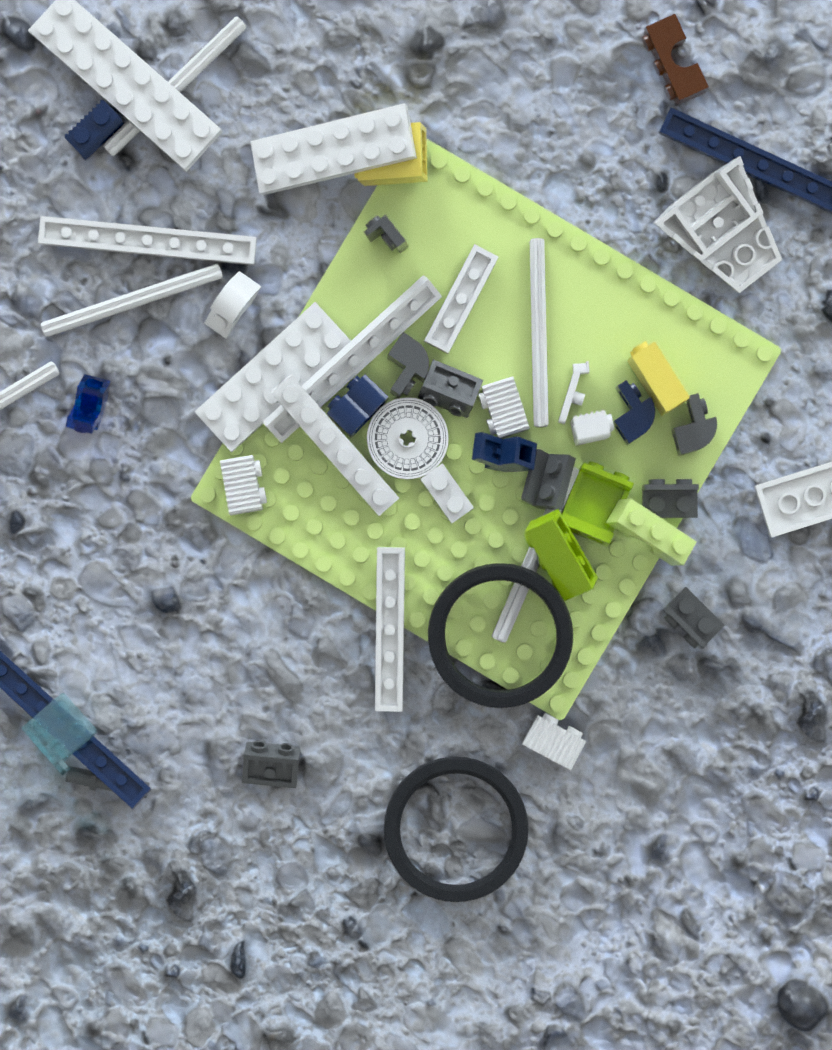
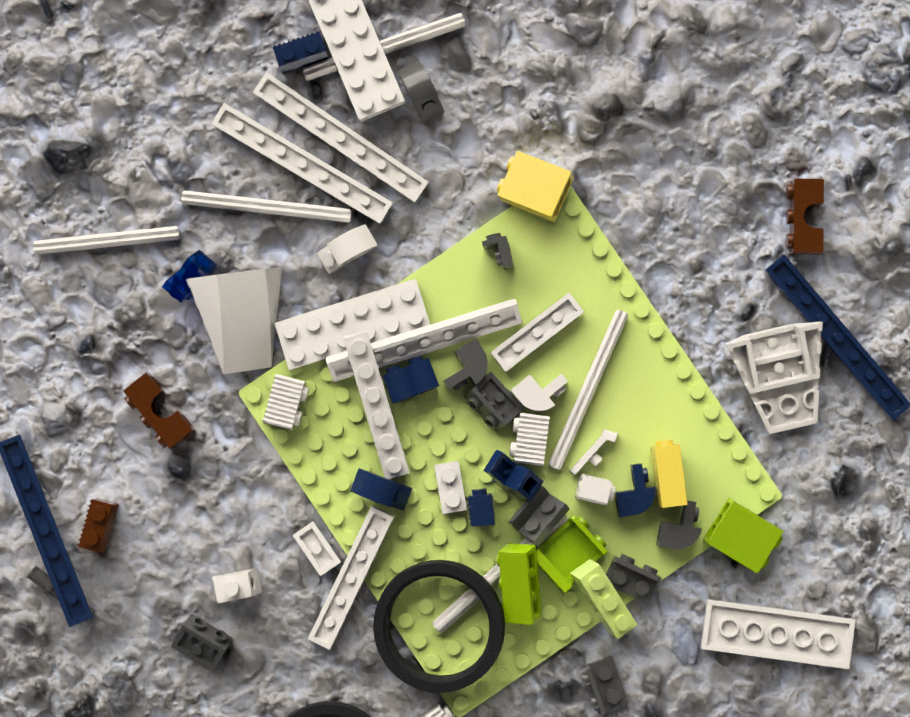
camera: 25 degrees right, 0 degrees up
clear light blue bracket [21,693,97,776] -> none
white plate [250,103,417,195] -> none
white piece [367,397,449,479] -> none
none -> reddish brown brick [77,498,119,553]
none -> reddish brown arch [123,372,196,449]
none -> white wedge [186,267,282,374]
none -> white torso [211,568,262,603]
none -> white plate [253,72,429,203]
none -> white plate [293,521,341,576]
none -> dark blue brick [350,468,413,511]
none -> dark grey brick [397,60,444,122]
none -> dark blue brick [467,488,495,527]
none -> white brick [511,374,568,411]
none -> lime brick [703,497,784,574]

